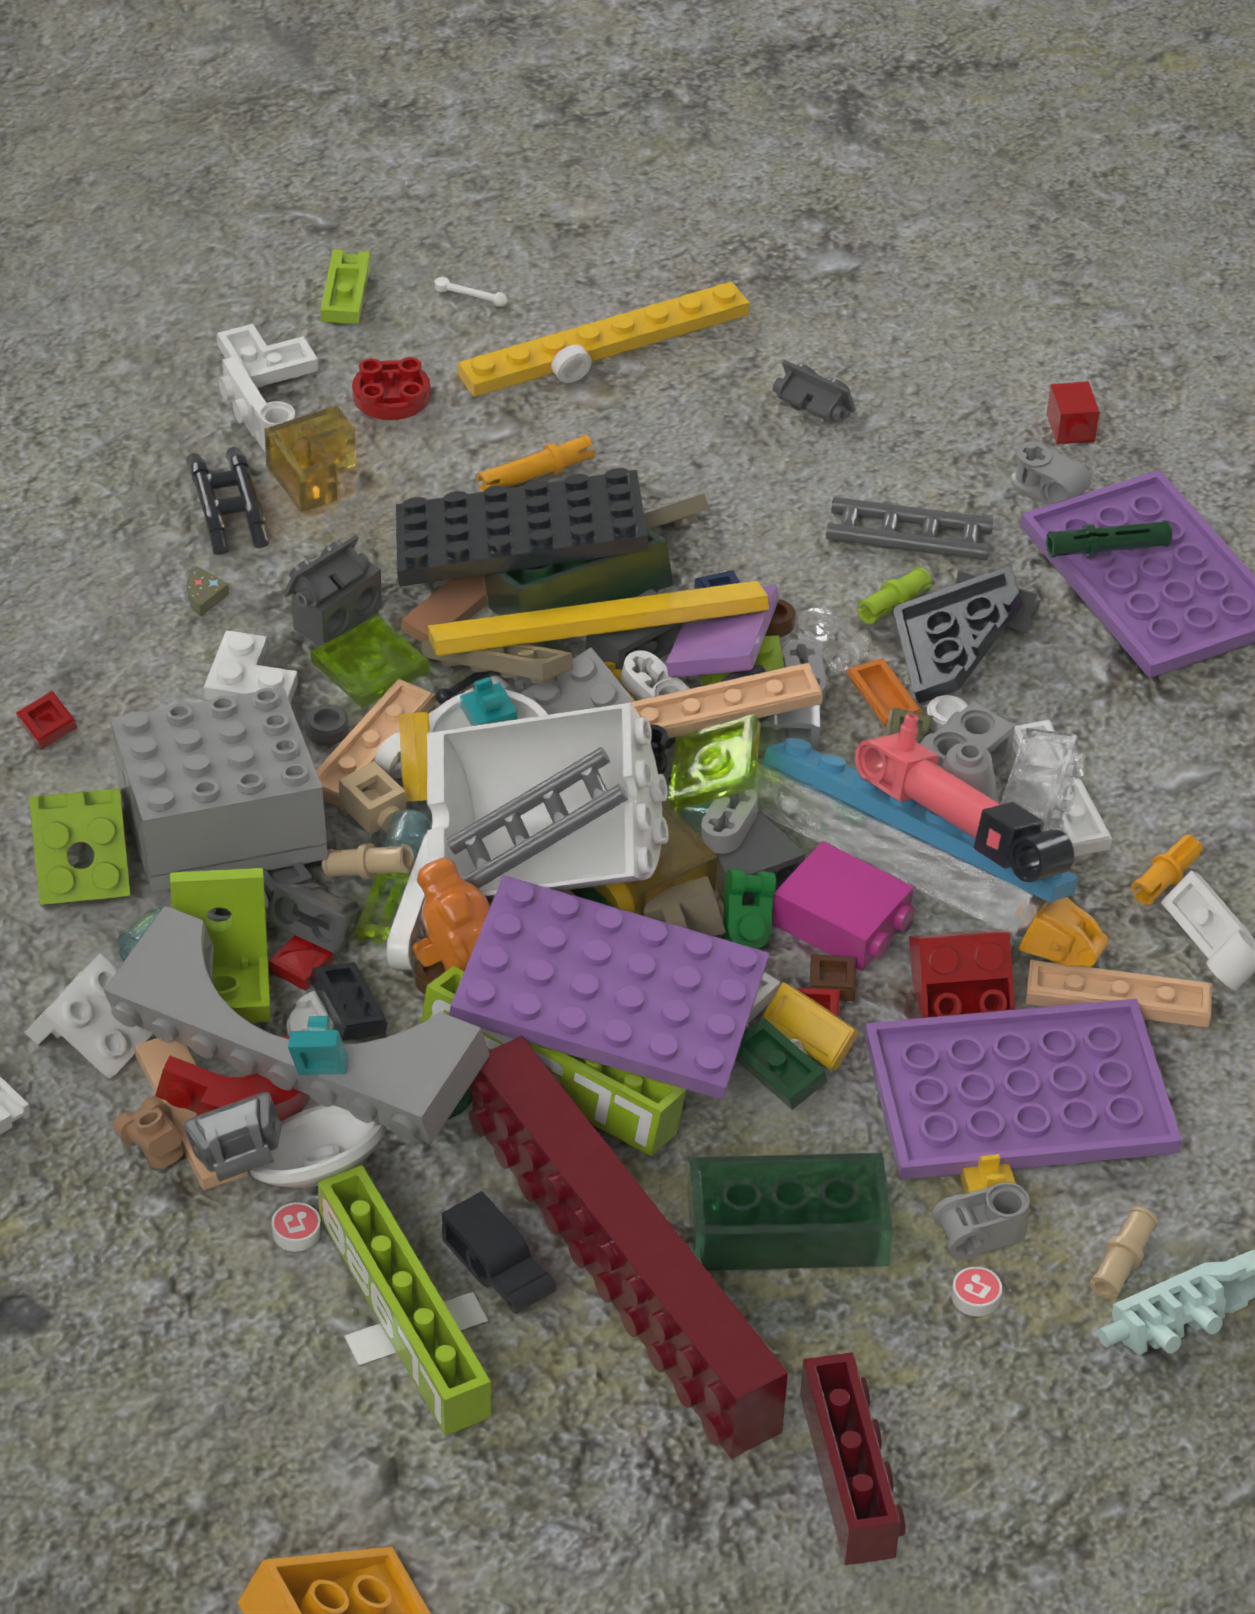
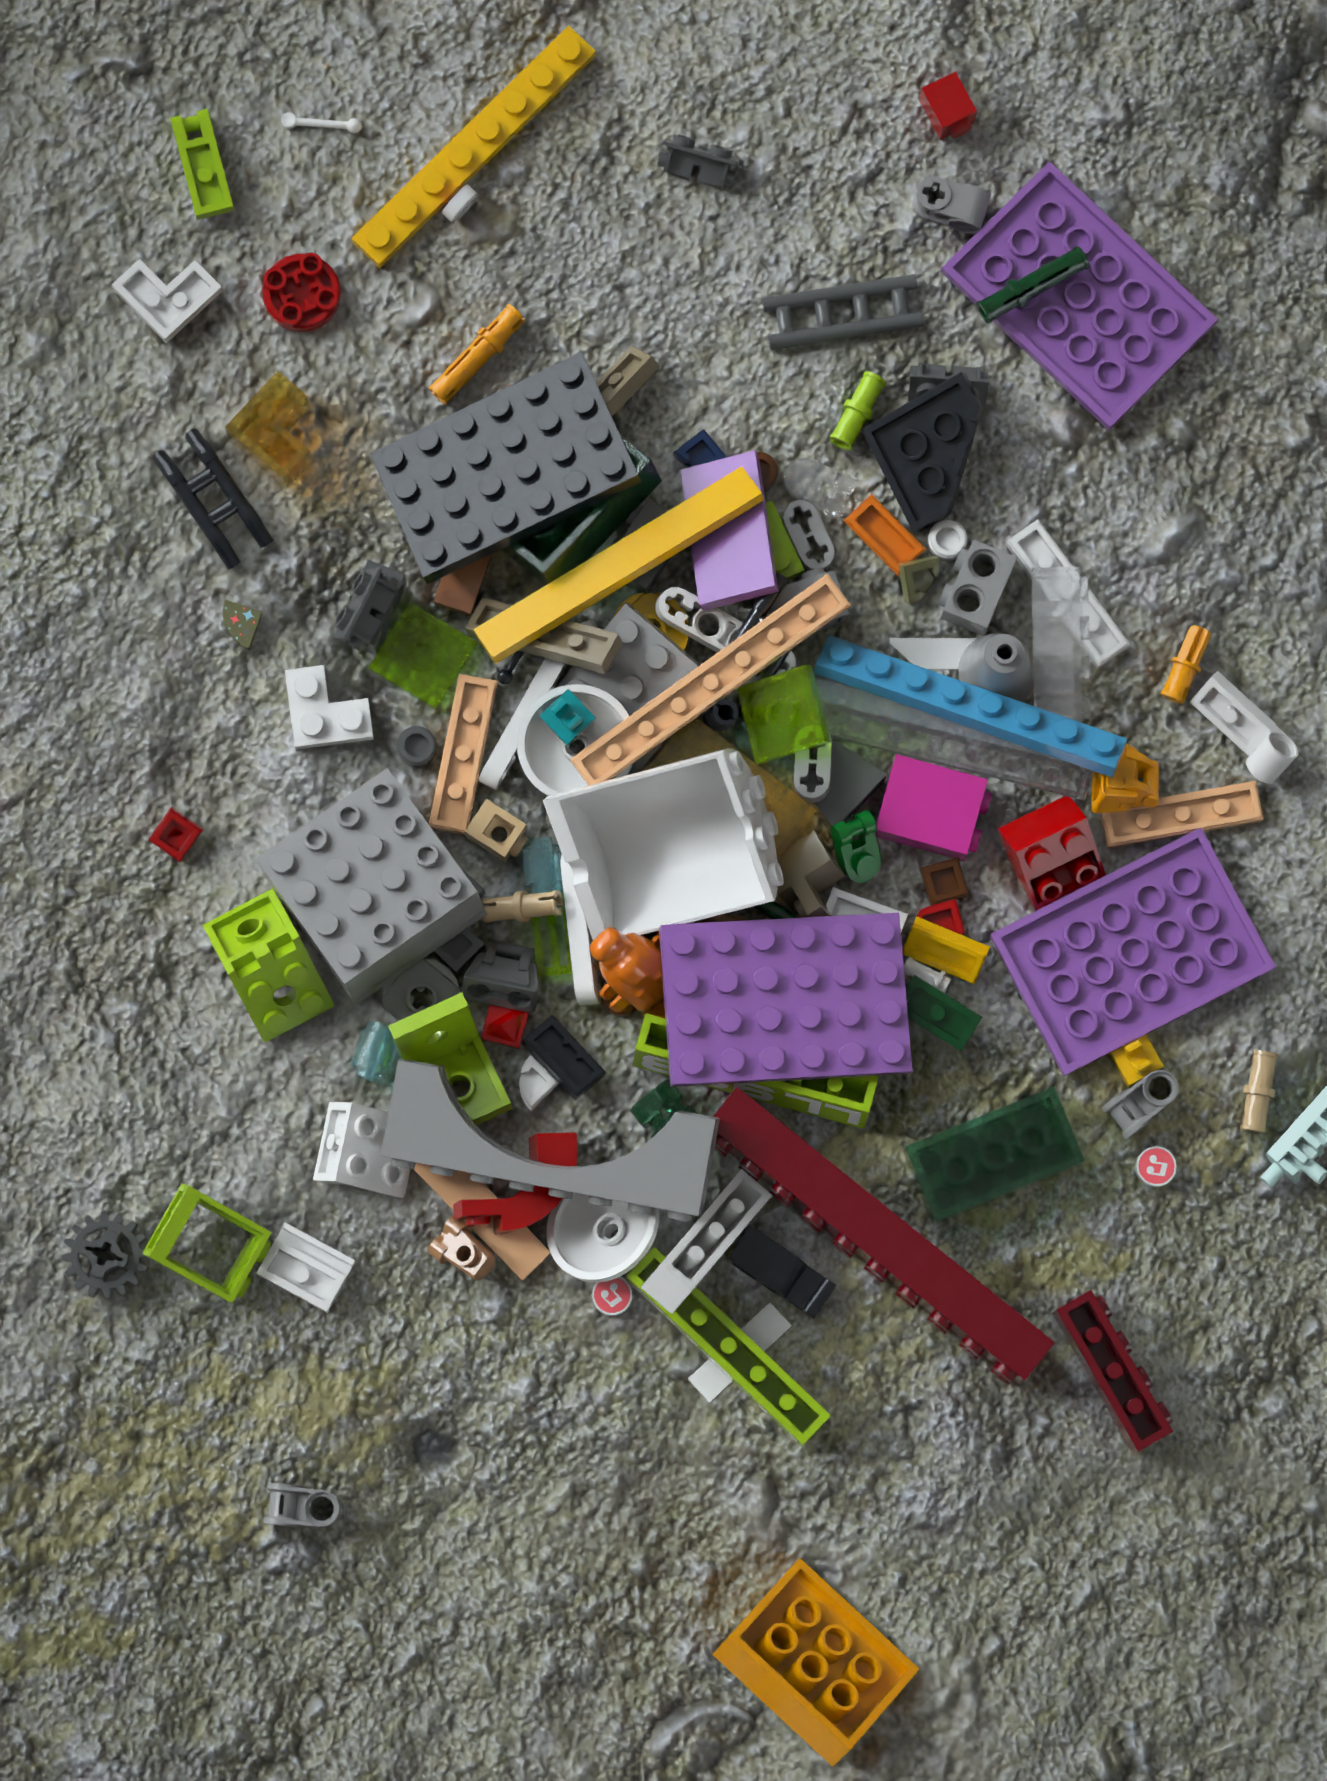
camera: 20 degrees left, 35 degrees up
dark grey piece [183,1092,282,1182] -> none
white plate [219,356,296,455] -> none
teal tile [288,1015,348,1075] -> none
yellow tile [398,712,430,802] -> none
dark grey bar [446,747,628,889] -> none
piece [855,713,1074,883] -> none
none -> white brick [641,1169,772,1314]

